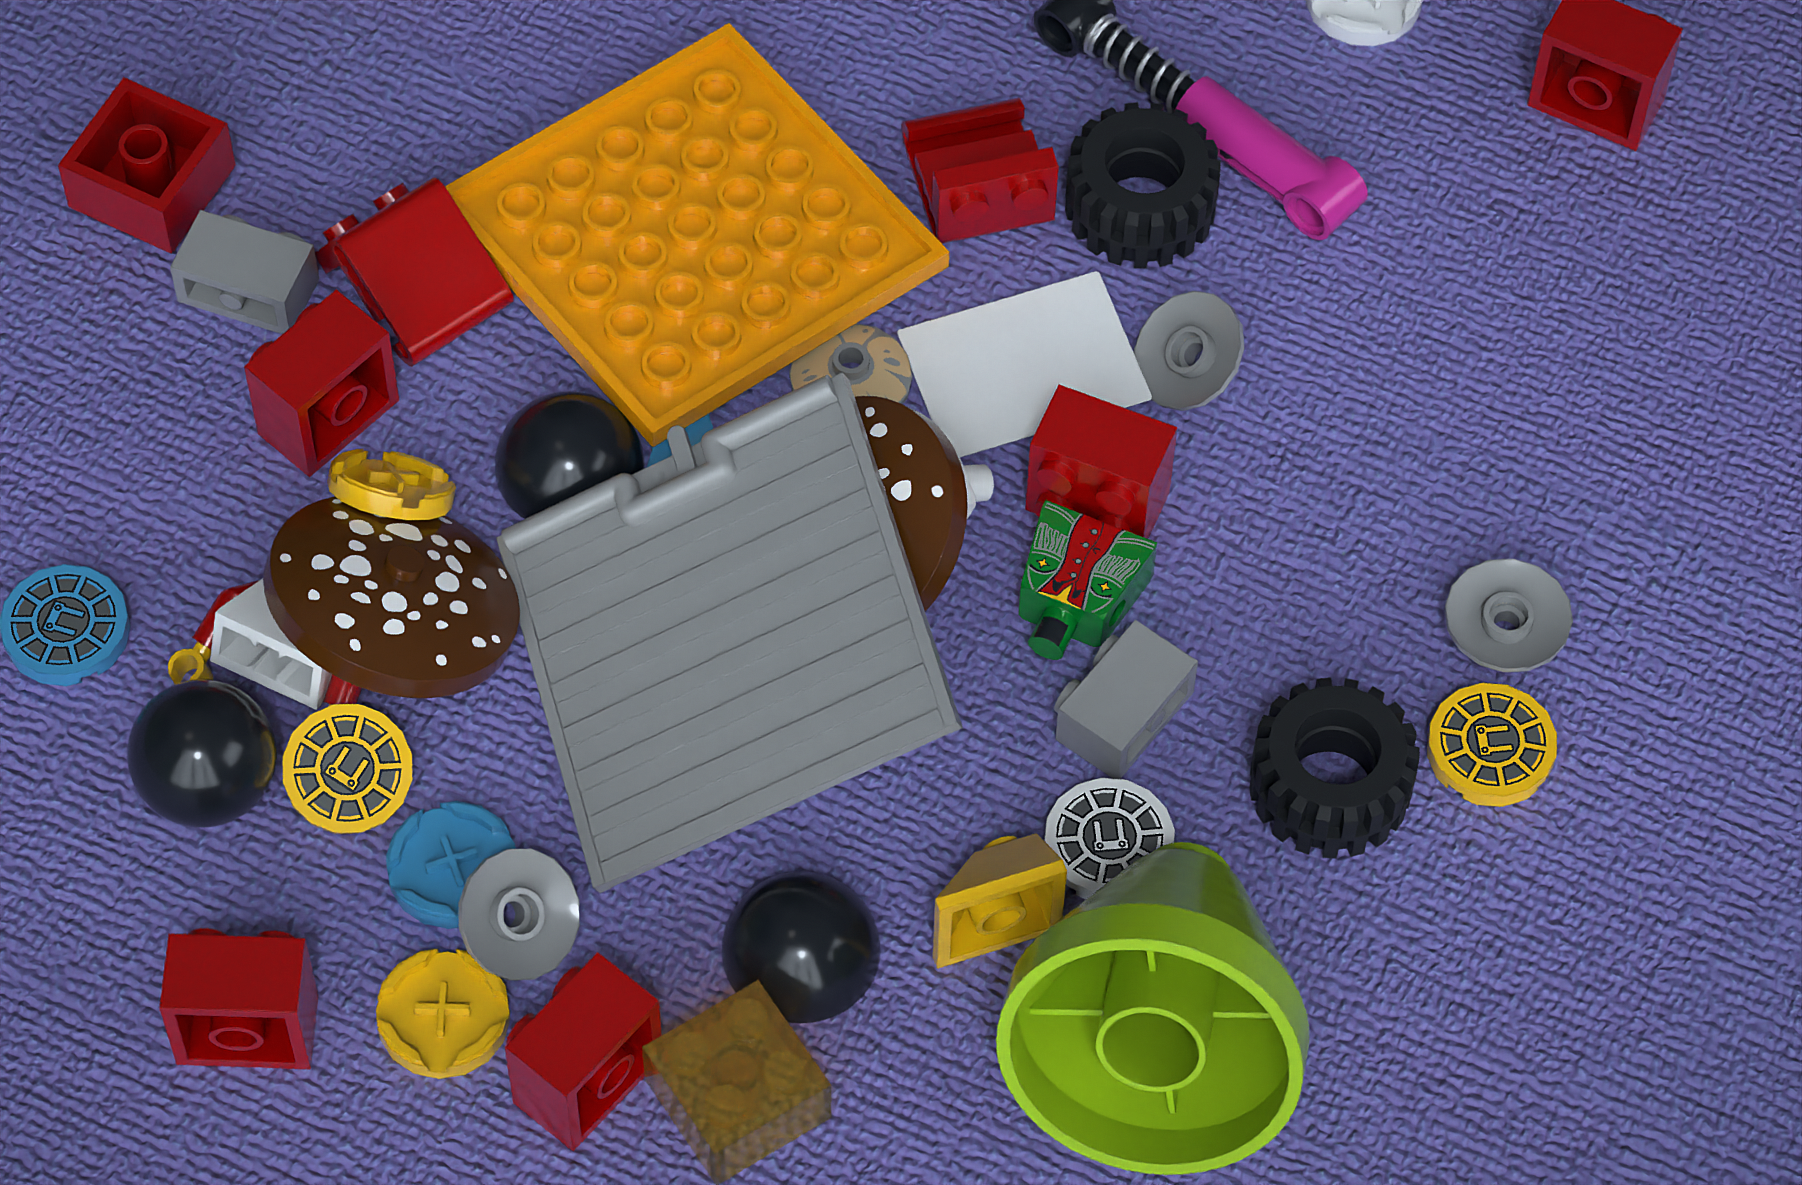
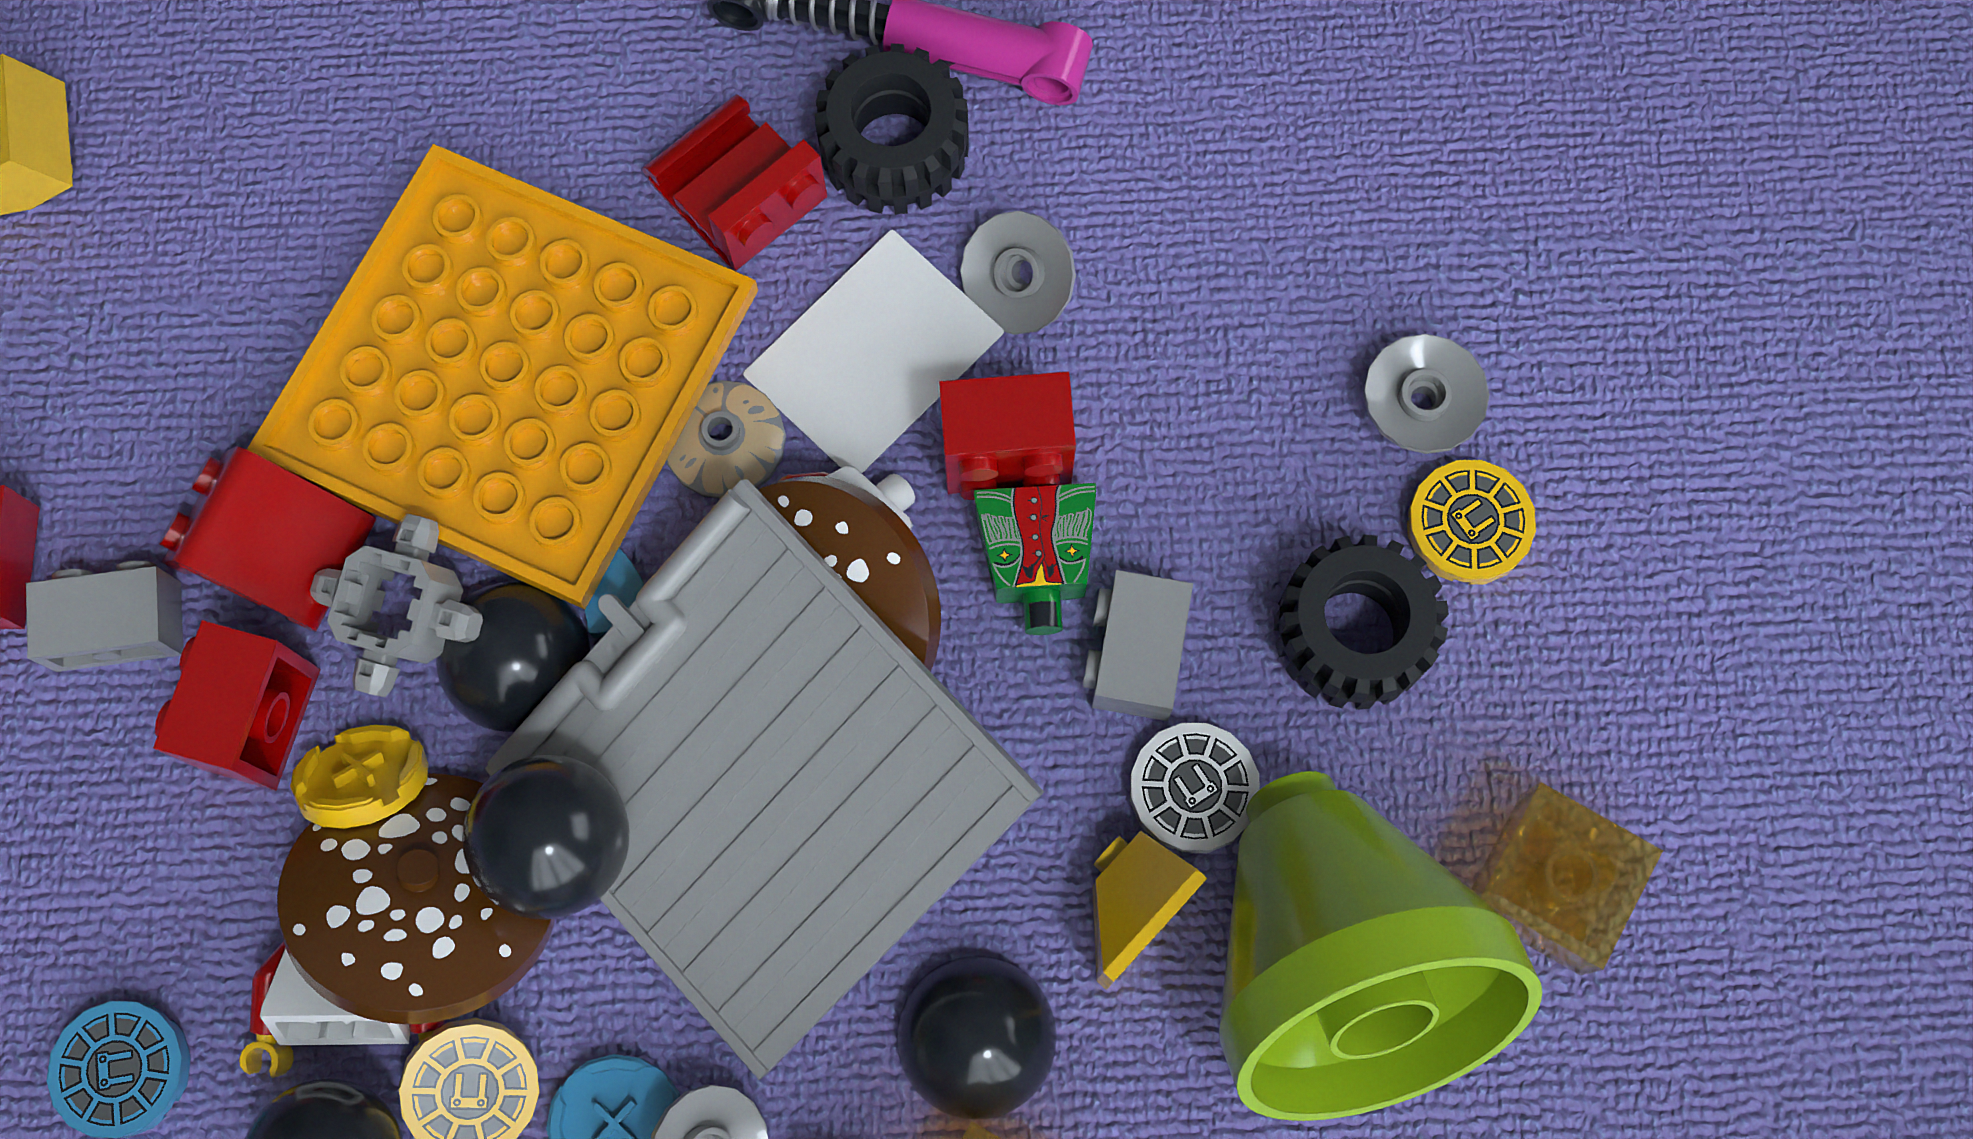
camera: 25 degrees left, 15 degrees up
none -> light grey piece [310,514,483,697]
none -> black piece [462,754,630,920]
none -> clear yellow brick [1471,782,1663,976]

